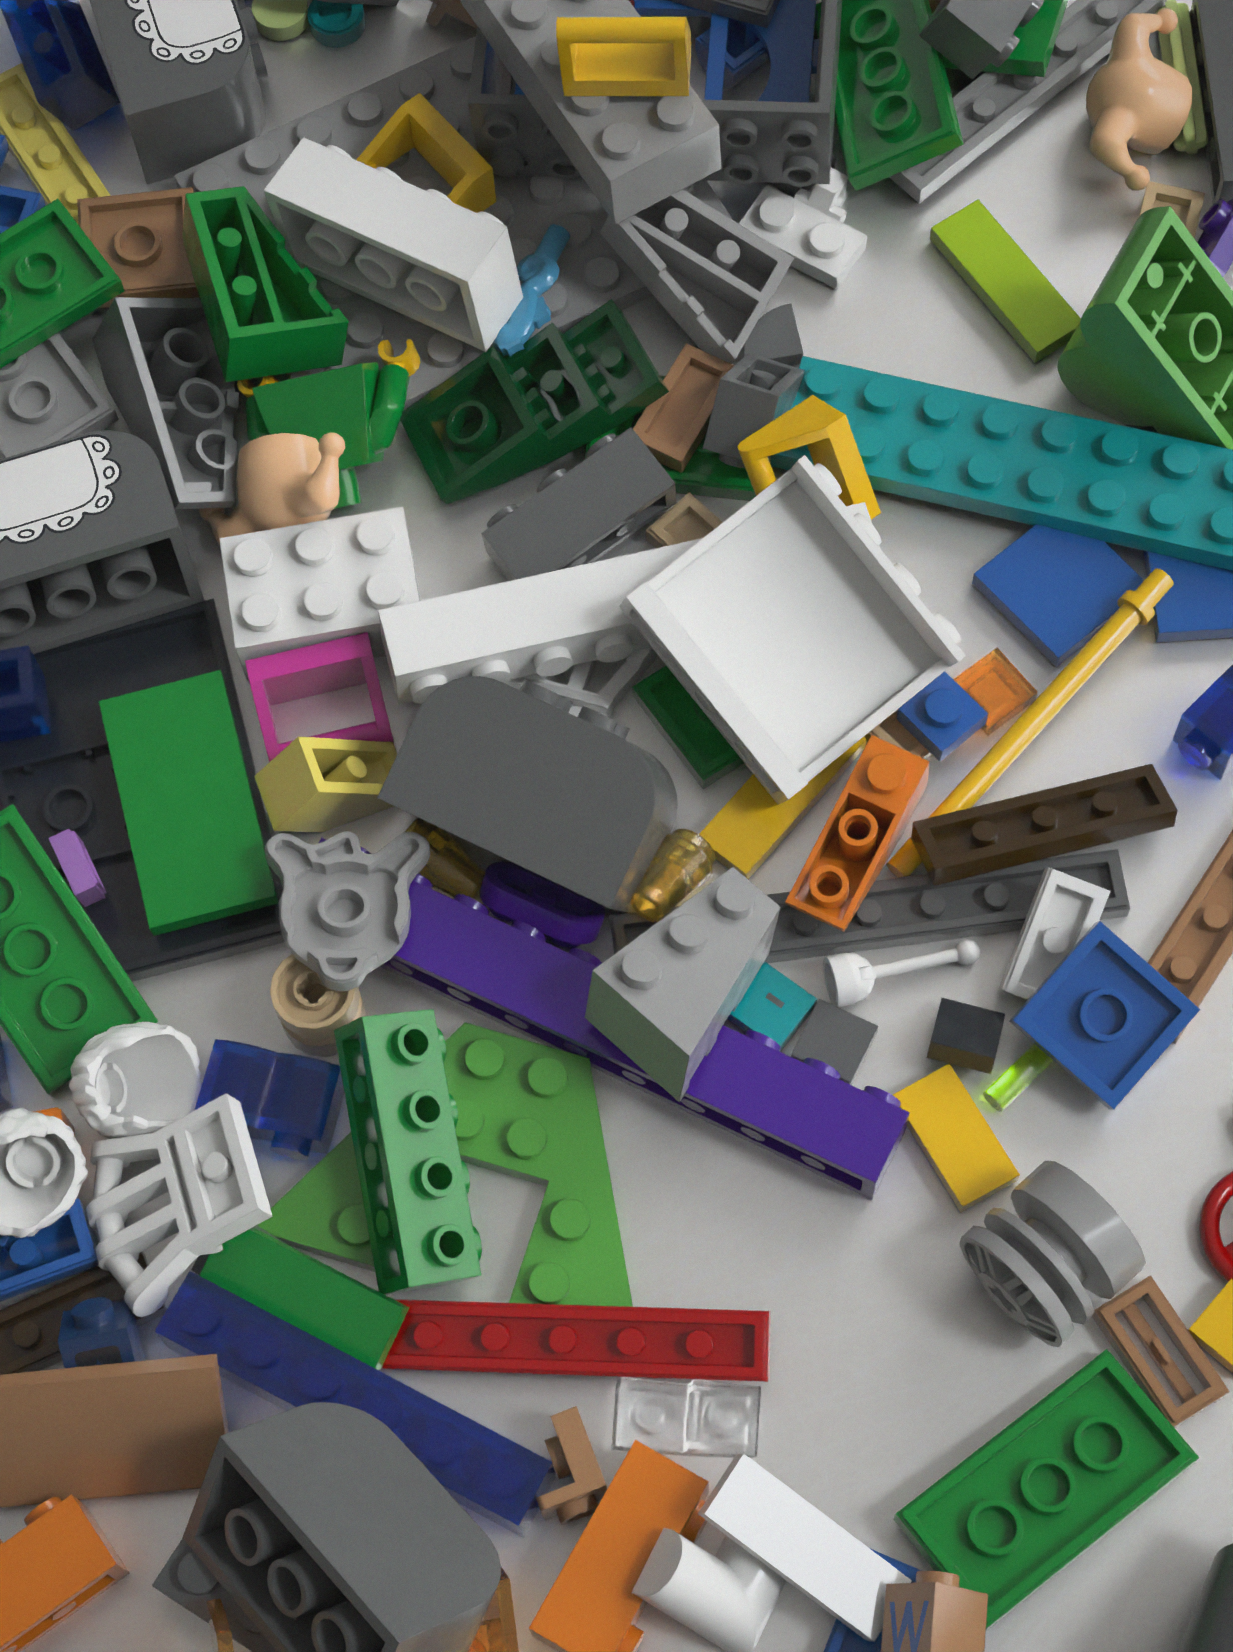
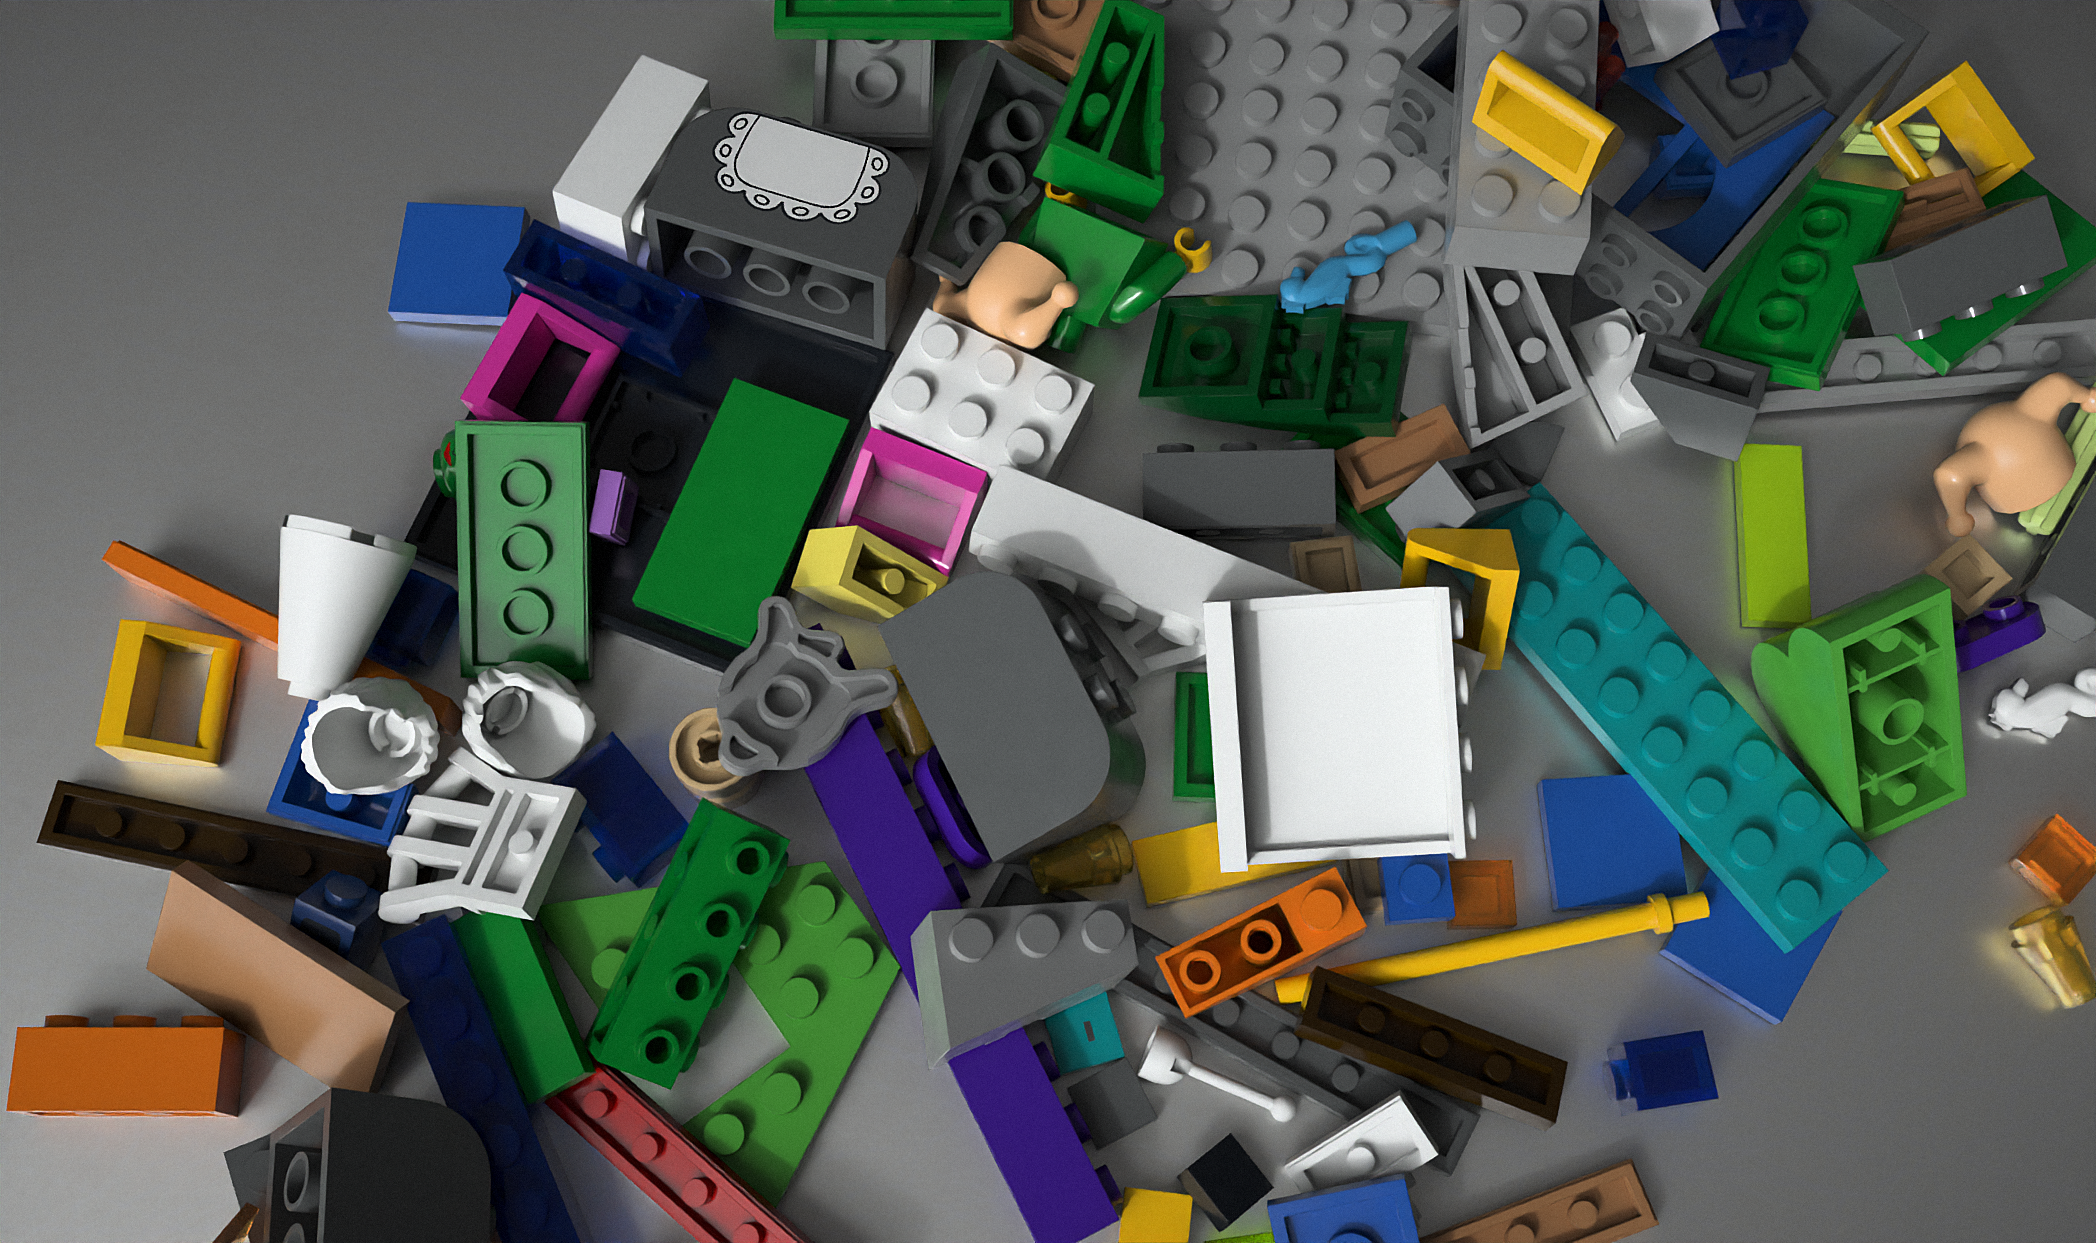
camera: 30 degrees right, 5 degrees up
white brick [264,137,523,352] -> none
yellow tile [356,93,496,213] -> none
none -> dark grey slope [1630,332,1770,462]

